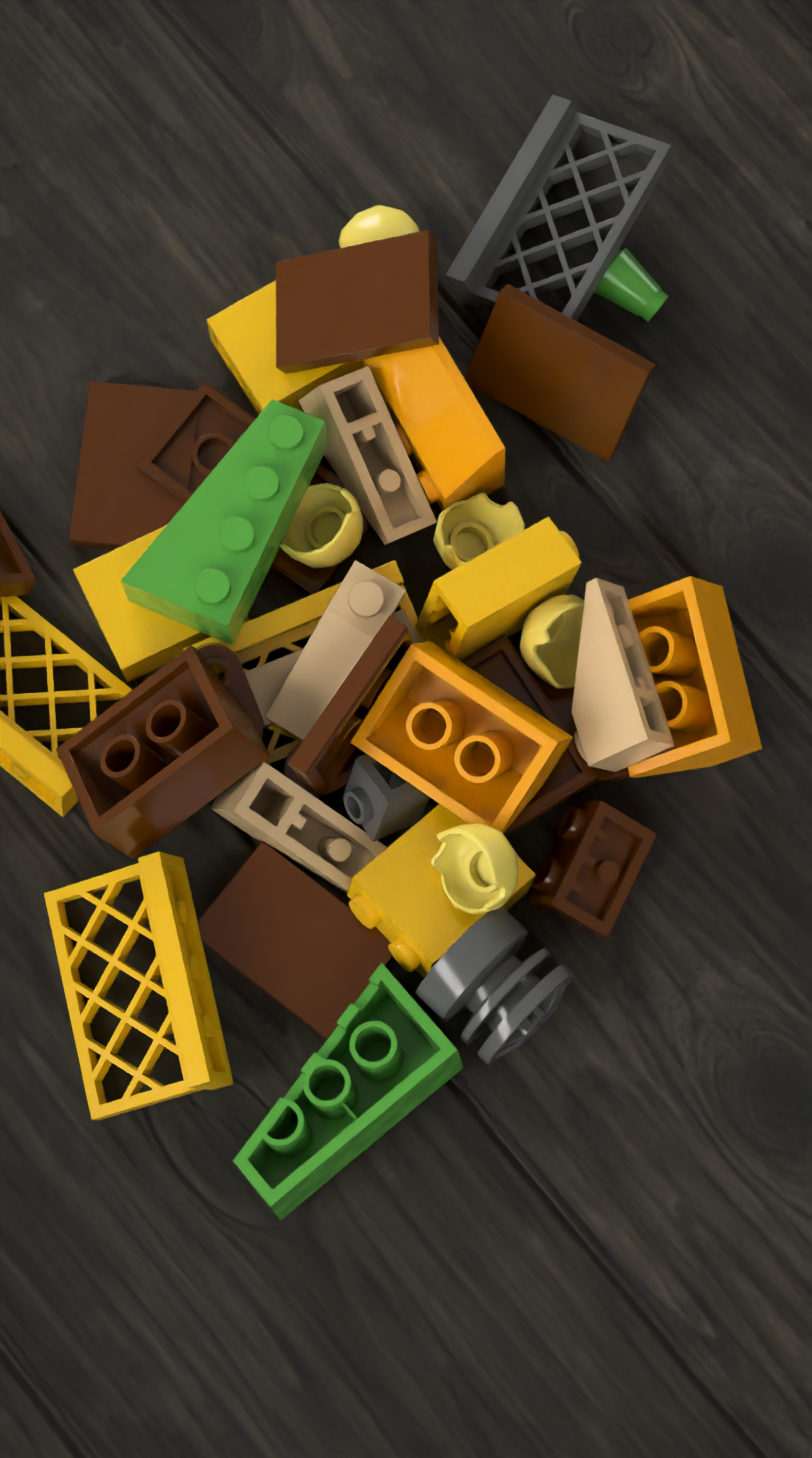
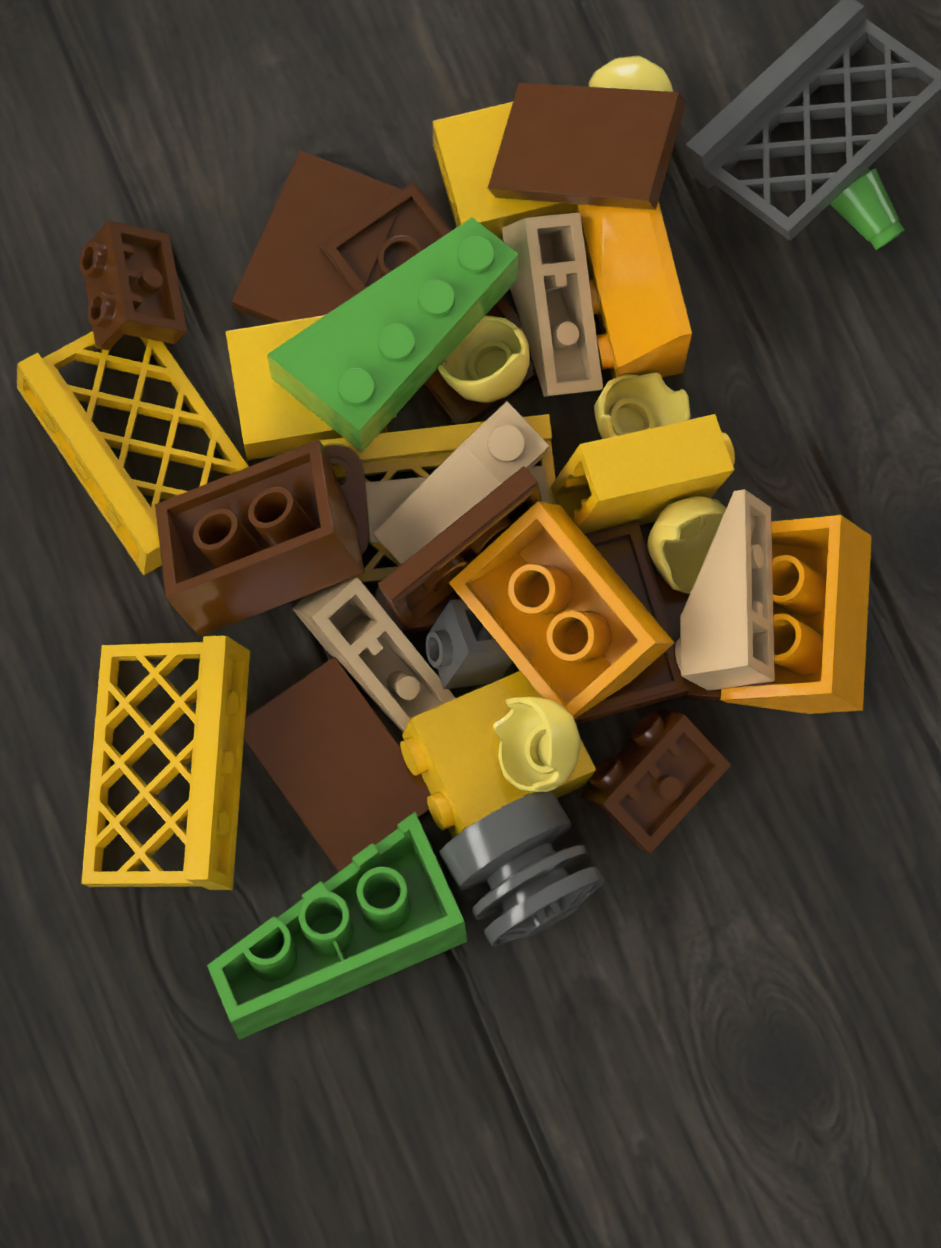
camera: 10 degrees right, 0 degrees up
reddish brown tile [465,284,656,462] -> none

